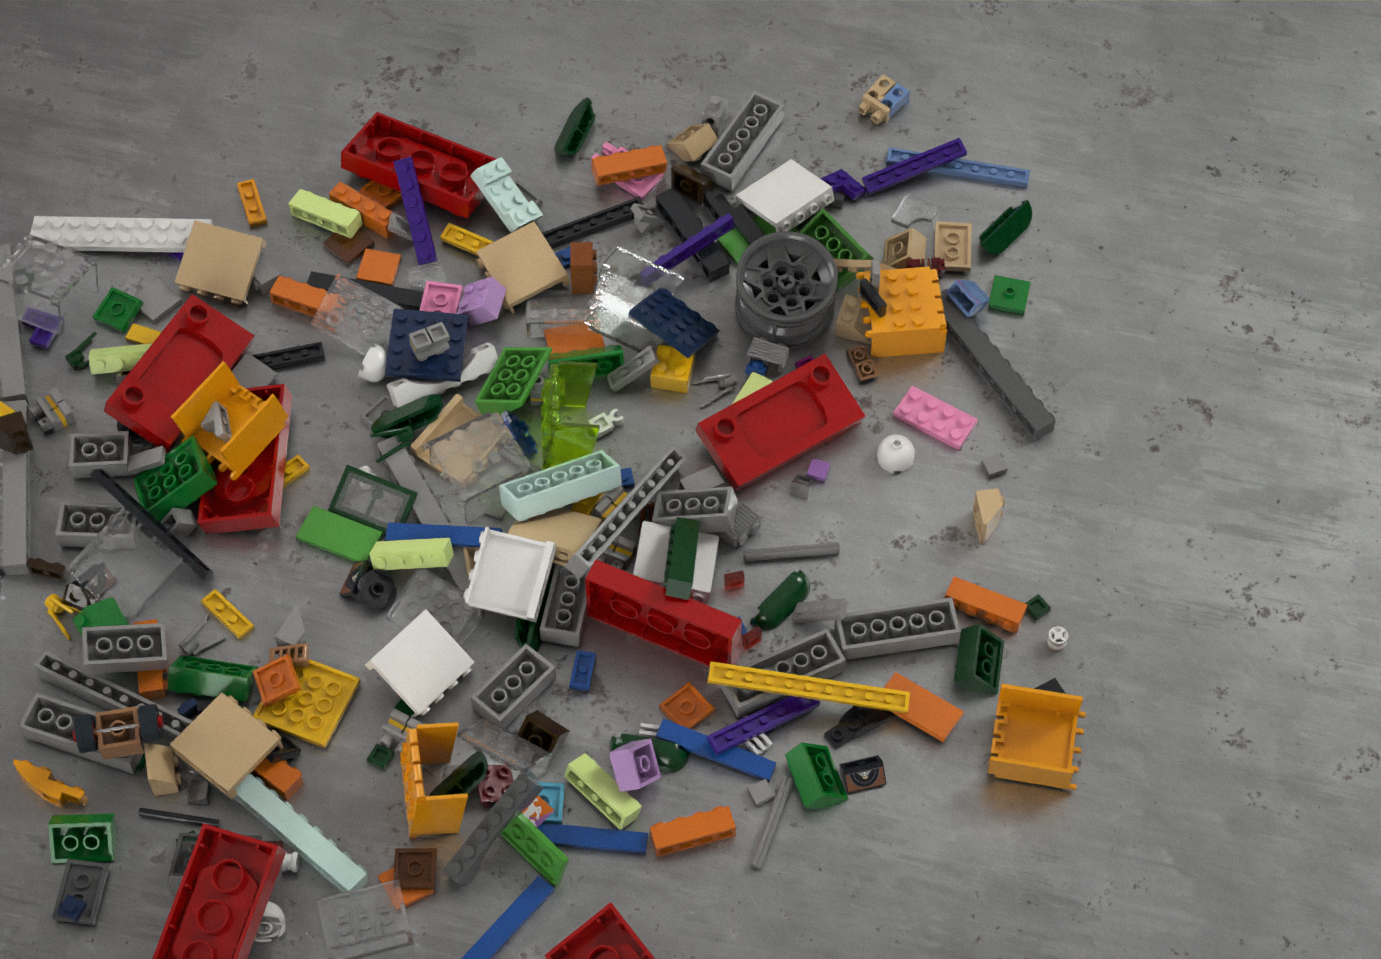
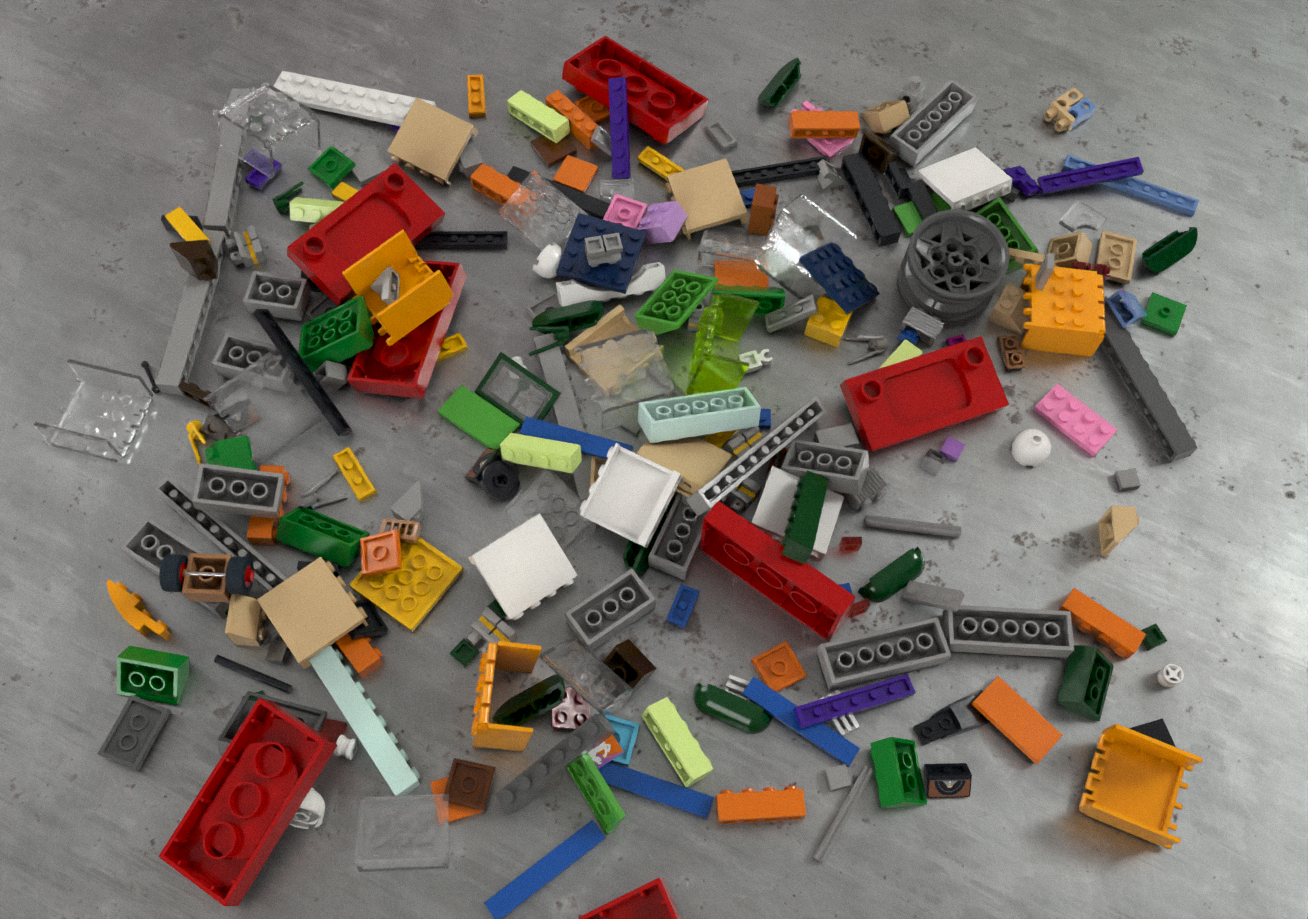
camera: 10 degrees right, 5 degrees up
dark blue plate [57,894,87,923] -> none
light grey tile [128,446,166,475] -> none
dark blue plate [177,698,198,719] -> none
light grey tile [232,352,278,388] -> none
light aqua piece [471,157,543,233] -> none
plate [500,410,538,456] -> none
lavender brick [609,738,661,792] -> none
dark purple plate [640,213,734,286] -> none
yellow plate [707,662,910,713] -> none
black tile [859,278,887,318] -> none

